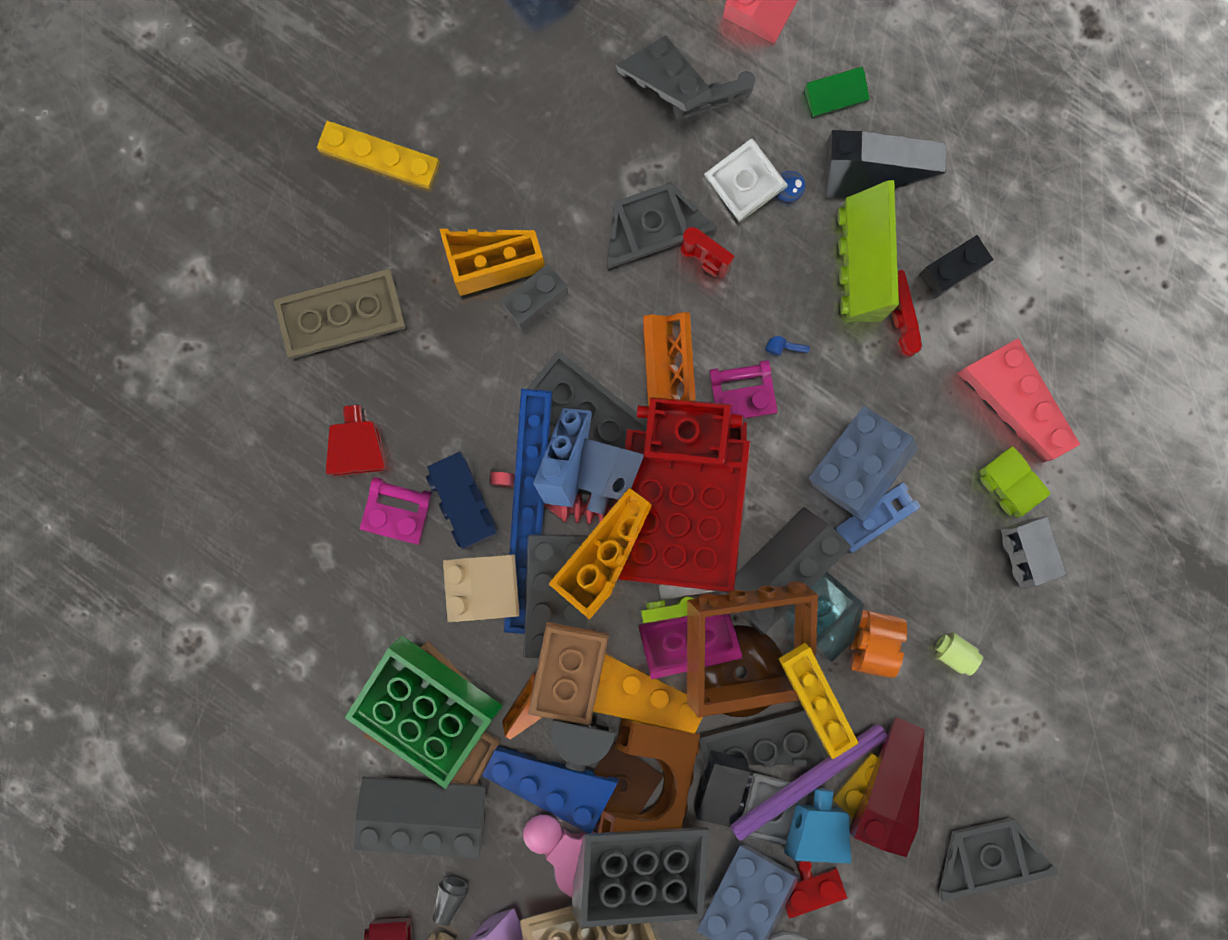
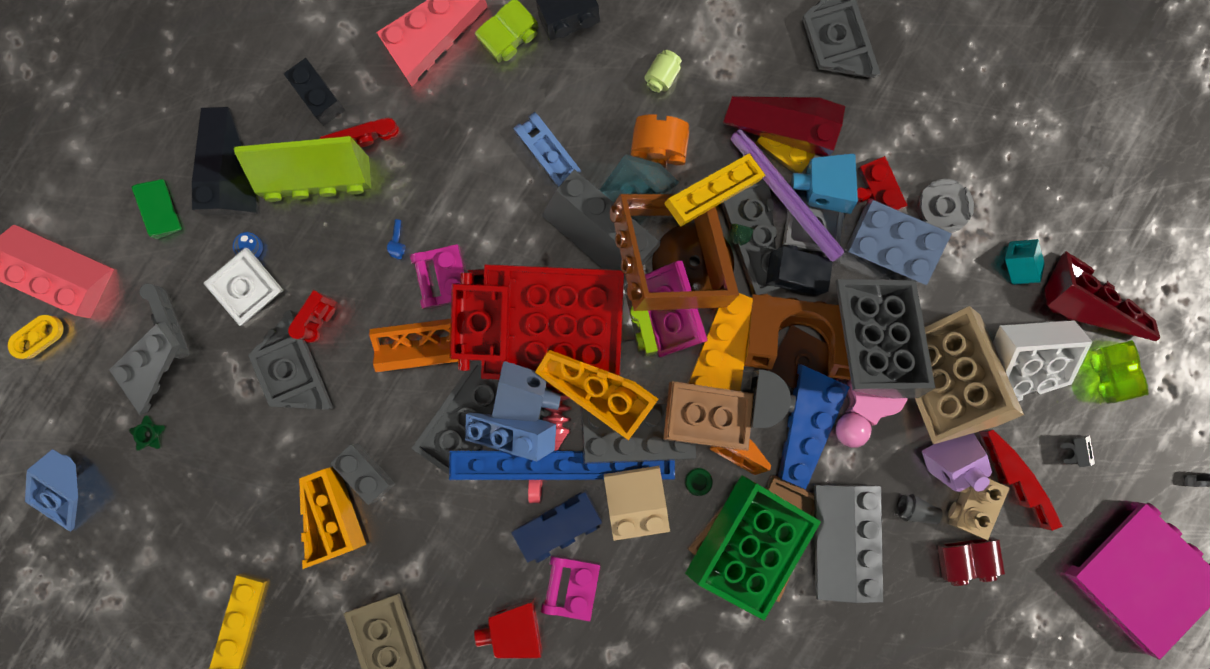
camera: 90 degrees left, 0 degrees up
sand blue brick [809,406,918,522] -> none
none -> dark green plate [129,415,166,451]
none -> dark green tile [684,468,713,496]
none -> clear green hinge [730,224,754,246]

